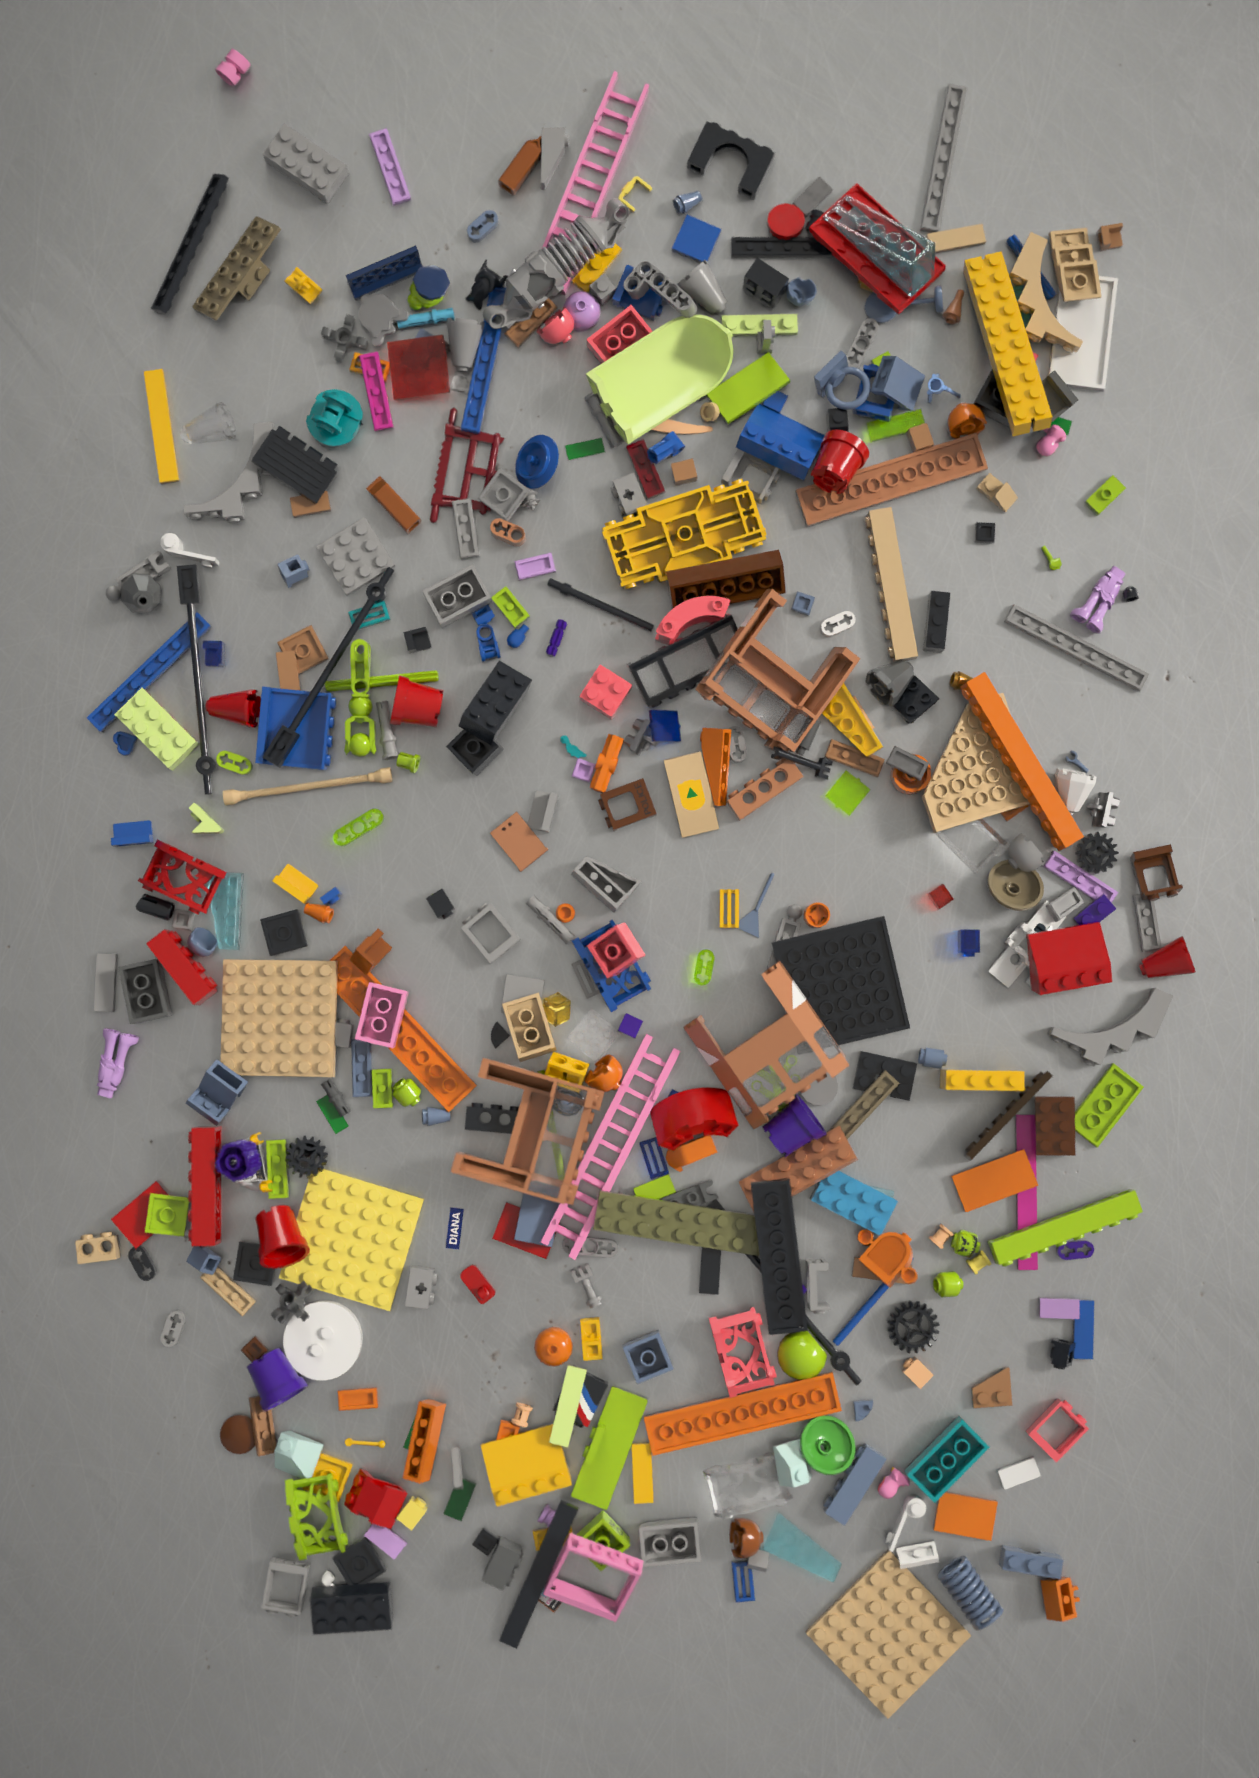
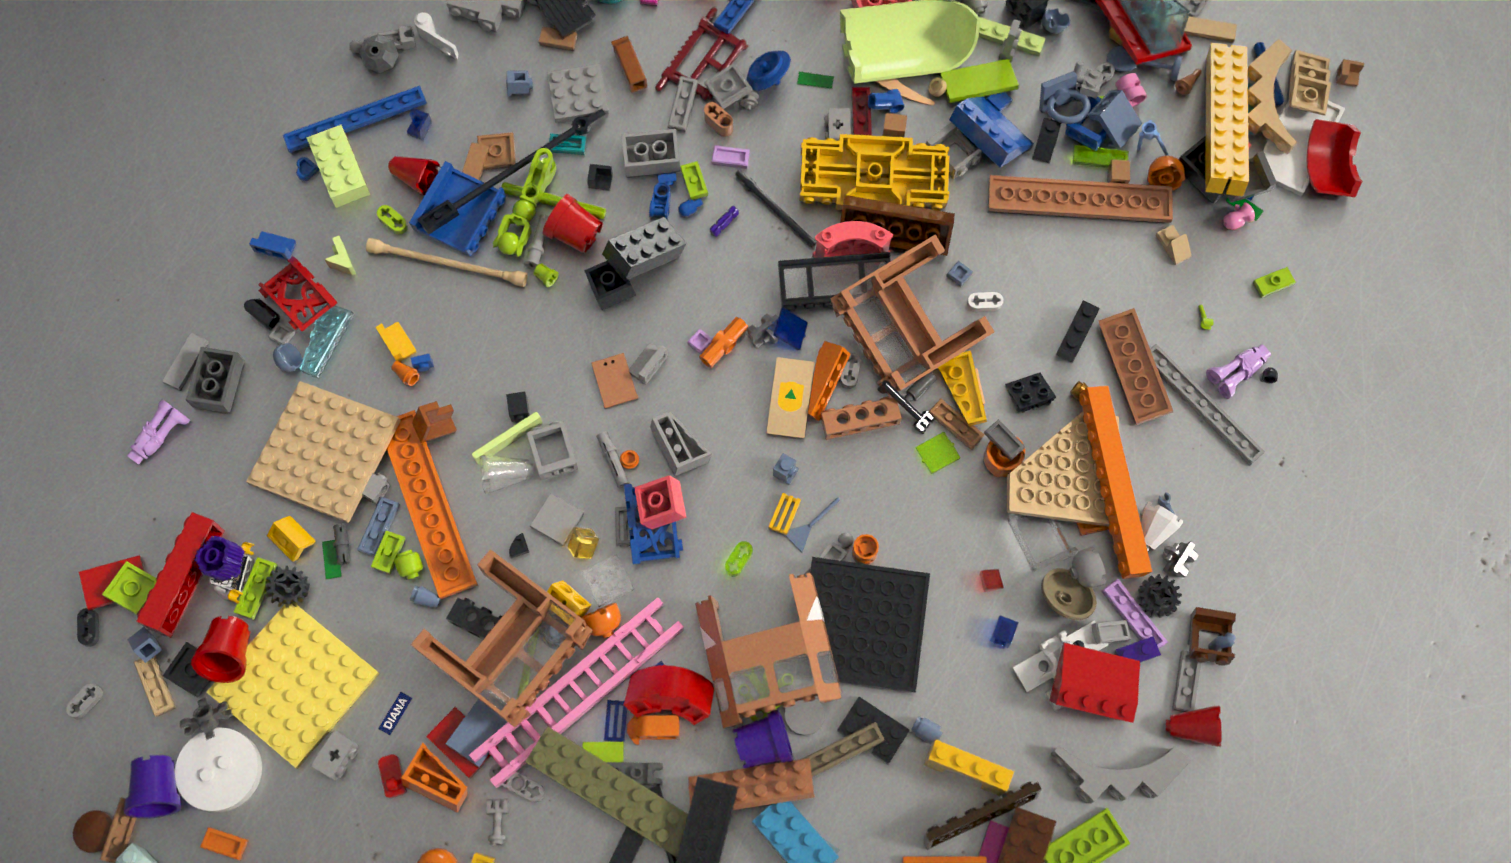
camera: 25 degrees right, 15 degrees down
tan brick [75,1232,120,1264] -> none
red brick [146,929,218,1005] -> none
black bar [177,564,216,795] -> none
sand blue piece [185,1060,248,1126] -> none
reddish brown tile [241,1336,268,1362] -> none
black plate [260,909,308,956] -> none
clear neon green beam [333,809,384,846] -> none
bright pink brick [355,982,409,1048] -> none
tan slope [502,993,557,1062] -> none
teal piece [560,735,587,758] -> none
coral brick [579,665,632,720] -> none
light grey pin [584,392,622,448] -> none
reddish brown window [598,778,657,832] -> none
dark purple slope [618,1013,643,1038] -> none
red piece [811,430,869,494] -> none
tan brick [865,507,918,662] -> none
dark grey cone [866,660,914,707] -> none
black tile [975,522,995,543] -> none
none -> yellow panel [267,516,315,562]
none -> orange wedge [402,742,467,812]
none -> yellowish green tile [472,412,542,465]
none -> clear cone [480,455,534,493]
none -> sand blue brick [773,453,799,485]
none -> light grey plate [1073,61,1104,98]
none -> nougat plate [1098,308,1173,425]
none -> bright pink wheel [1115,73,1147,107]
none -> sand blue arm [1208,632,1236,651]
none -> red panel [1307,119,1362,198]

